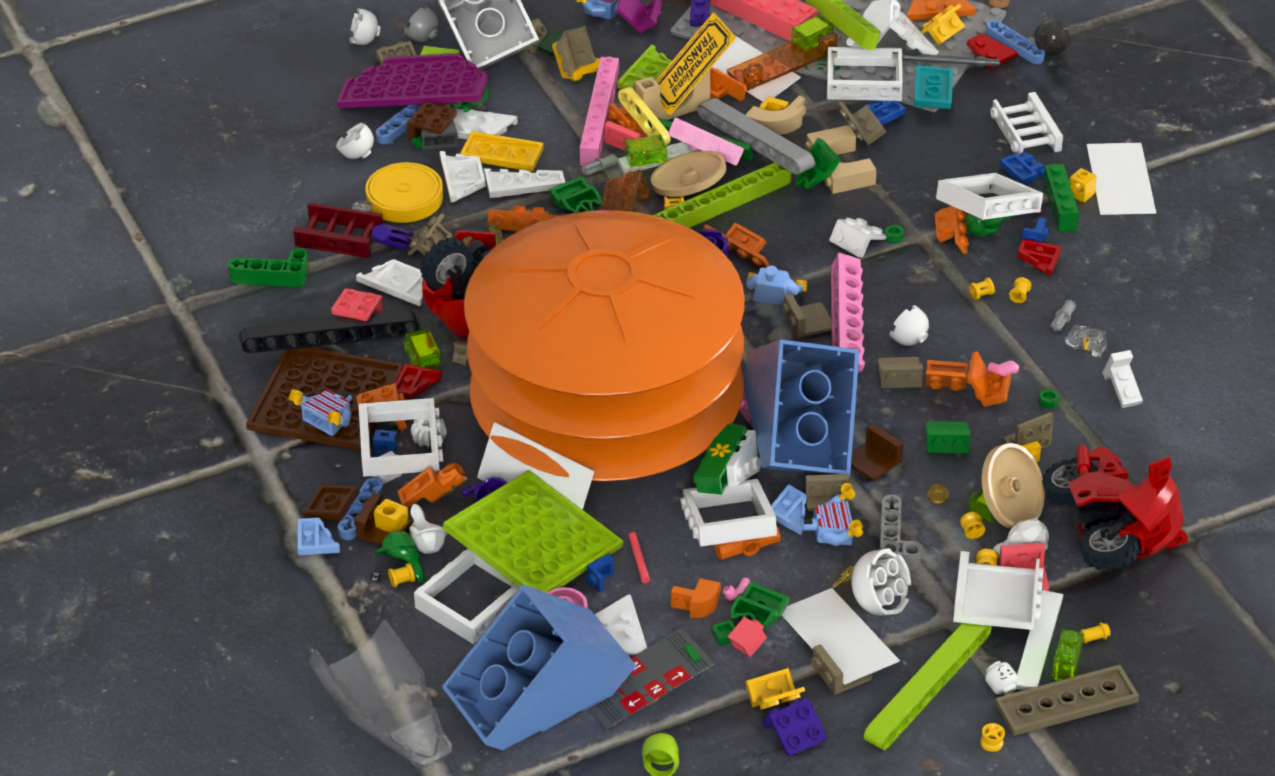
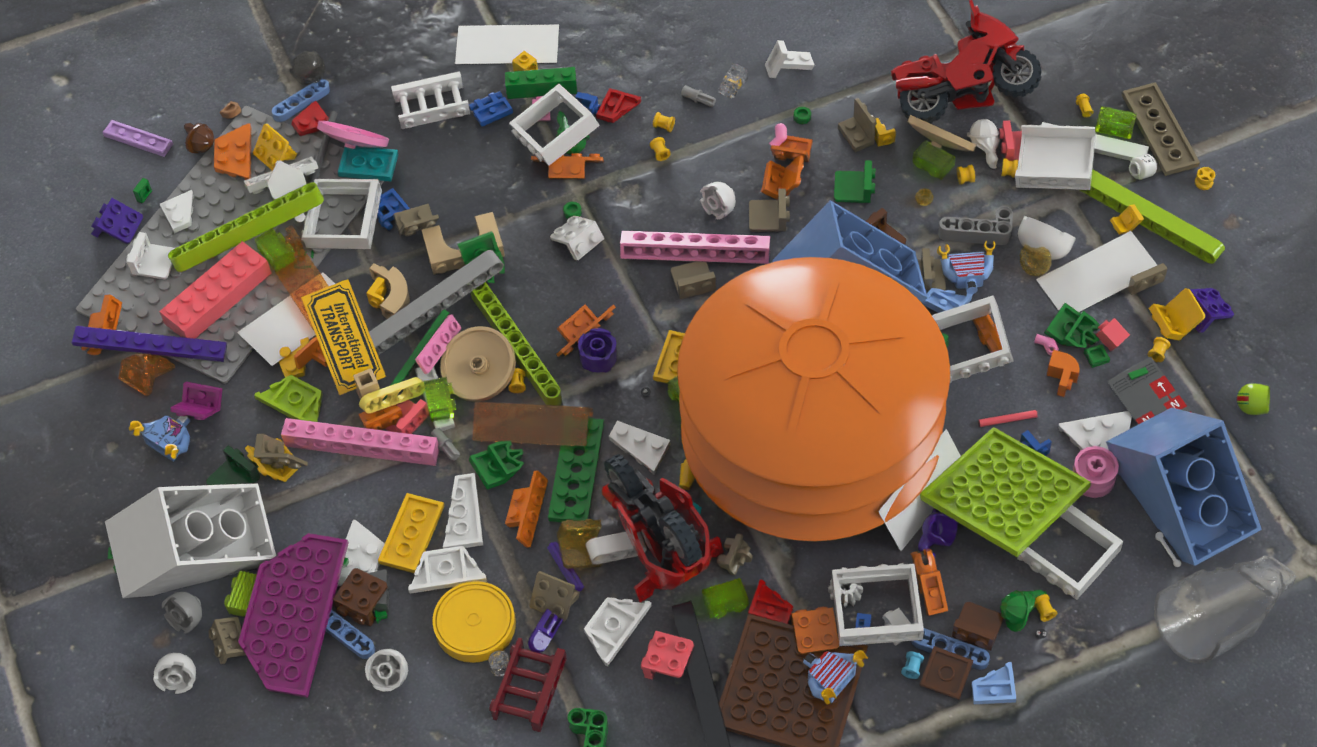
camera: 85 degrees left, 15 degrees up
yellow brick [374,499,409,533] -> none
white piece [409,504,448,554] -> none
light blue torso [746,266,807,305] -> none
none -> bright pink dish [317,121,389,149]
none -> medium azure bush [901,651,924,679]
none -> yellow bracket [1110,204,1144,234]
none -> yellow bush [1147,337,1171,362]

